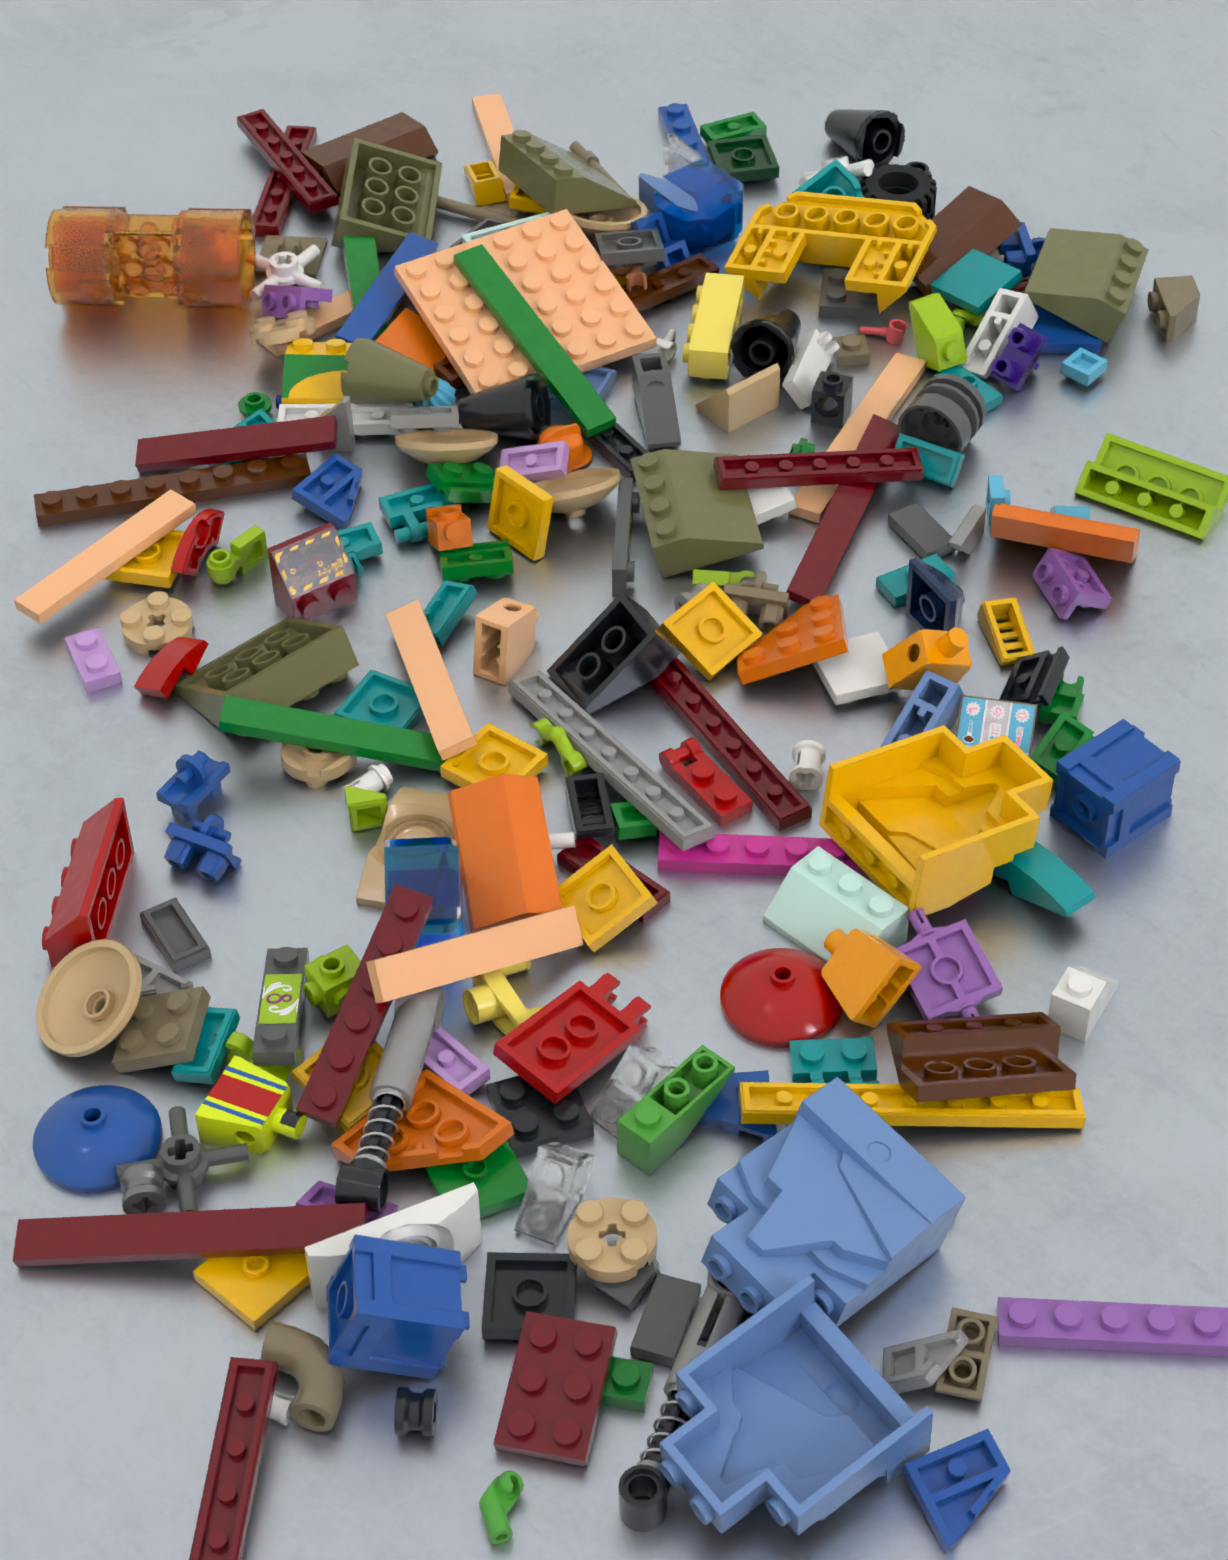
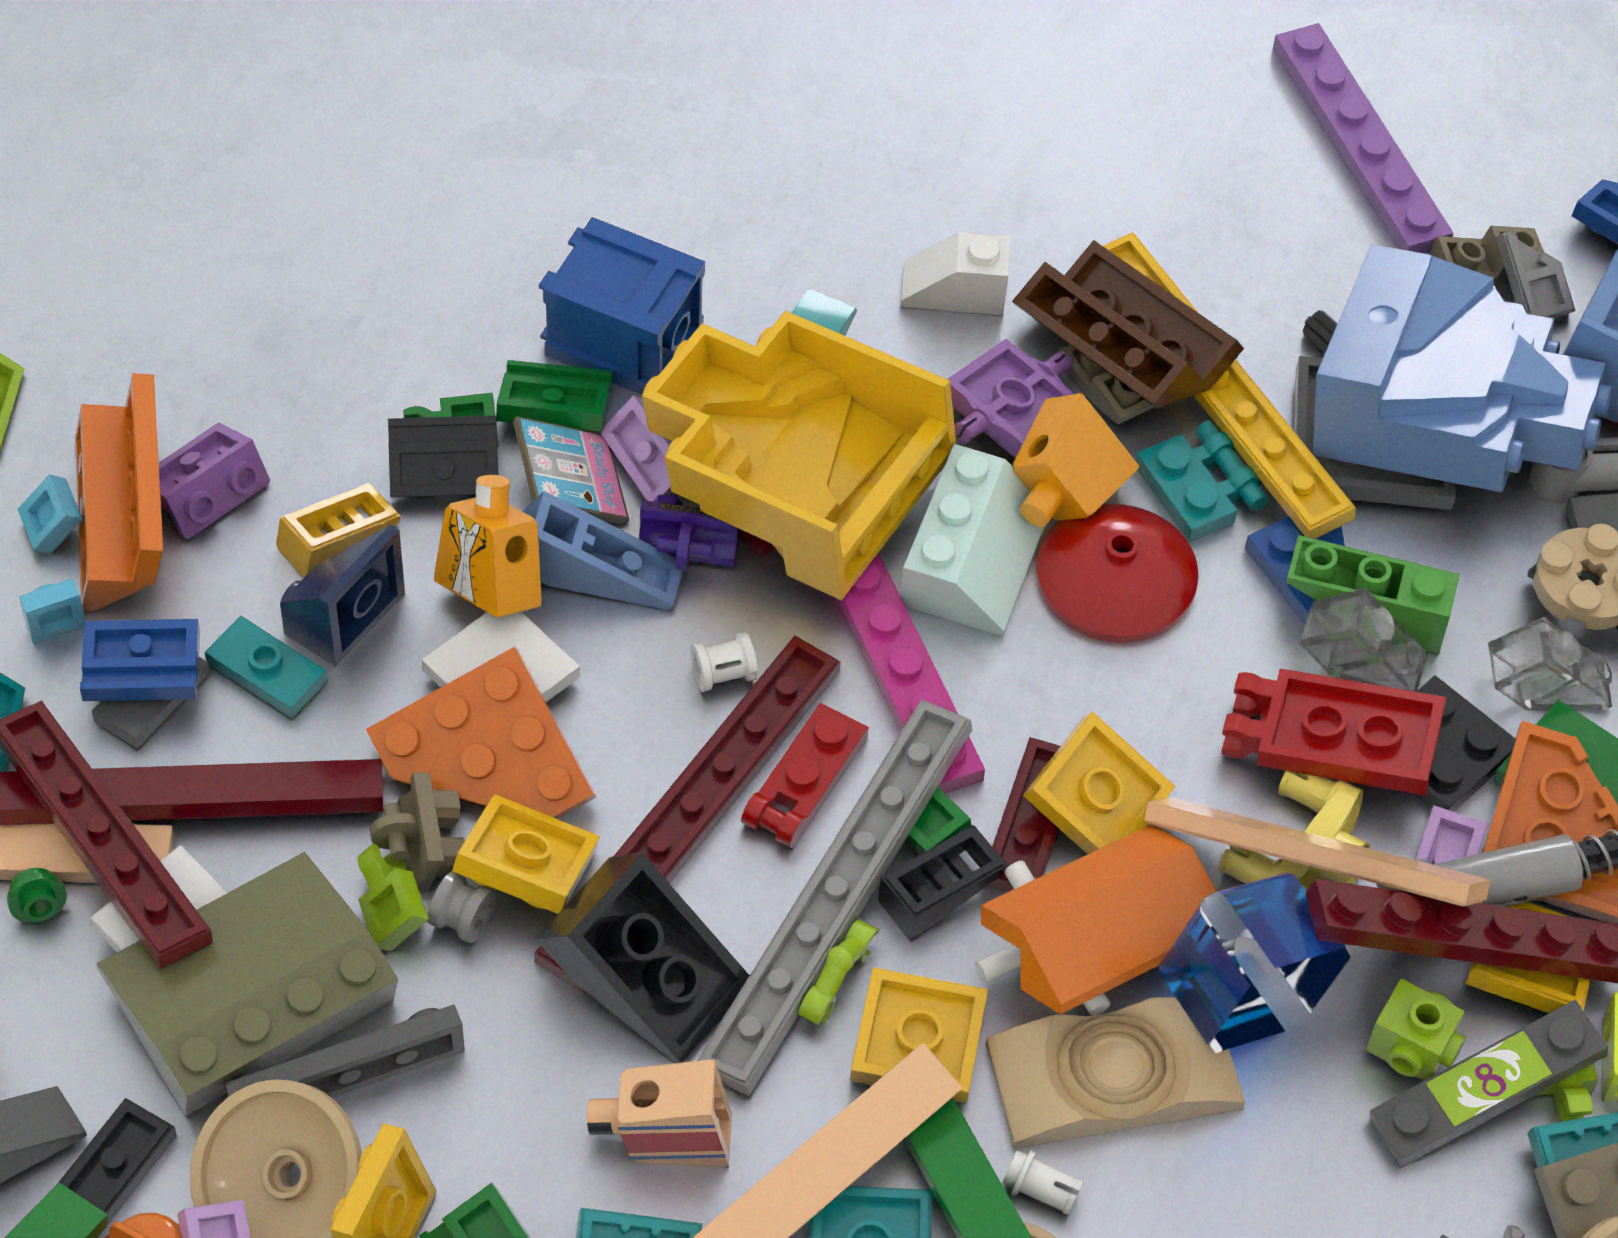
camera: 120 degrees left, 10 degrees up
lime slope [344,786,387,832] -> none
light grey tile [948,504,986,555] -> none
none -> blue plate [80,619,200,701]

